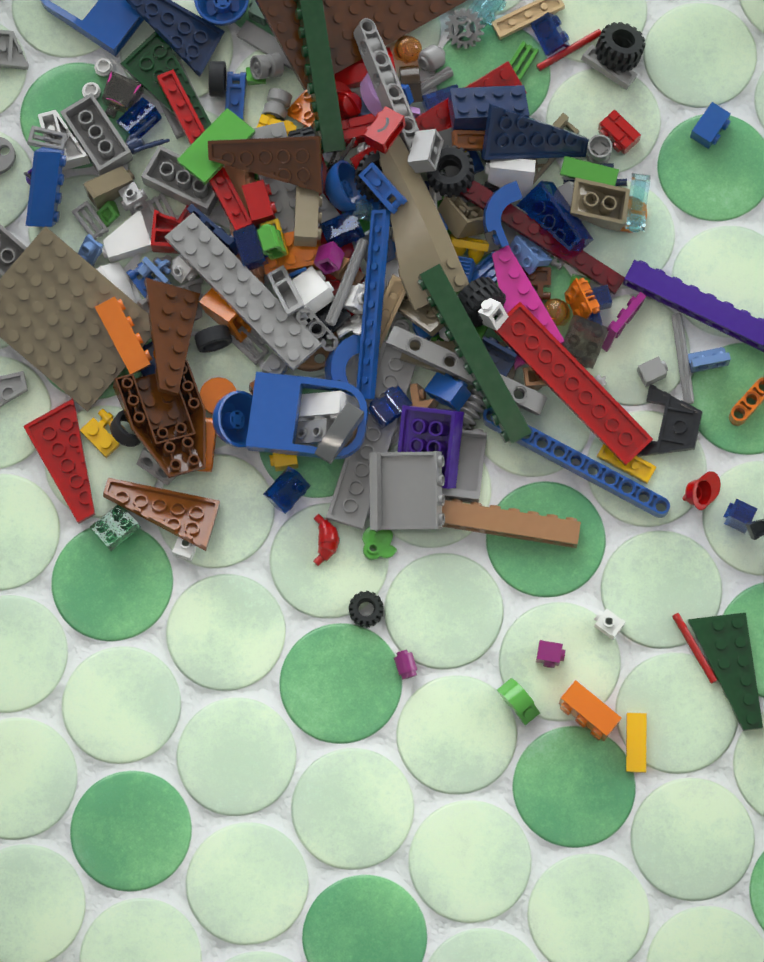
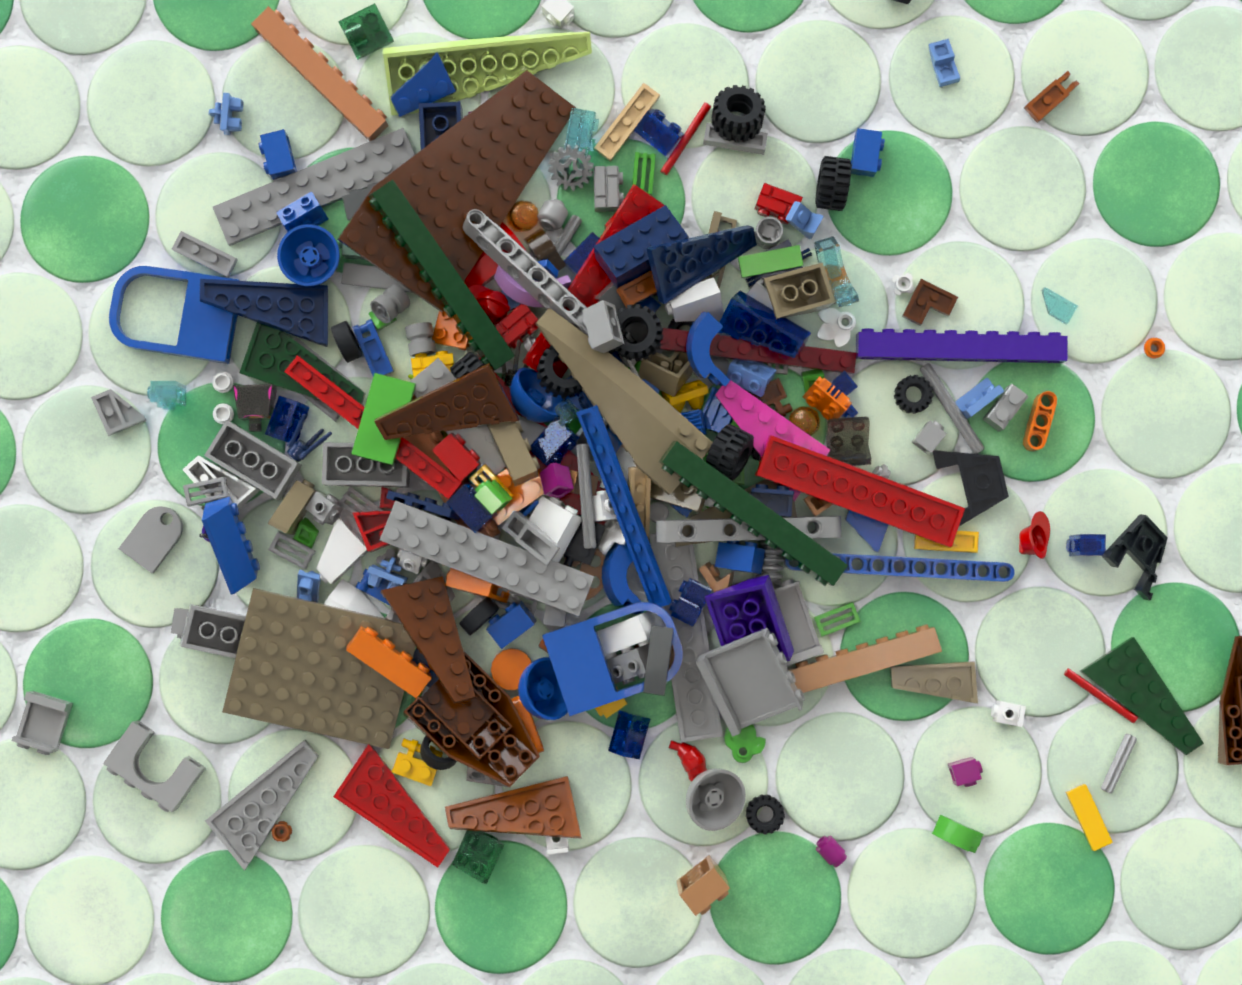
camera: 30 degrees left, 10 degrees up
light grey beam [295,306,338,351] -> none
blue plate [358,162,407,214] -> none
brick [364,106,406,154] -> none
white brick [478,298,509,330] -> none
orange brick [559,680,621,741] -> none
magenta wing [601,292,646,352] -> none
none -> clear light blue brick [147,381,186,410]
none -> blue brick [486,600,537,649]
none -> light grey brick [594,166,623,212]
none -> medium nougat brick [677,855,730,916]
none -> light grey piece [686,769,746,831]
none -> medium blue slope [785,201,824,240]
none -> bright green tile [813,602,861,637]
none -> black tyre [815,156,852,211]
none -> white plate [817,308,856,347]
none -> blue wing [845,510,888,552]
none -> dark tan wing [890,661,978,704]
none -> white plate [892,273,914,295]
none -> black tyre [894,375,934,414]
none -> reddish brown plate [902,279,958,326]
none -> light grey brick [983,384,1028,431]
none -> light grey axle [1101,734,1137,793]

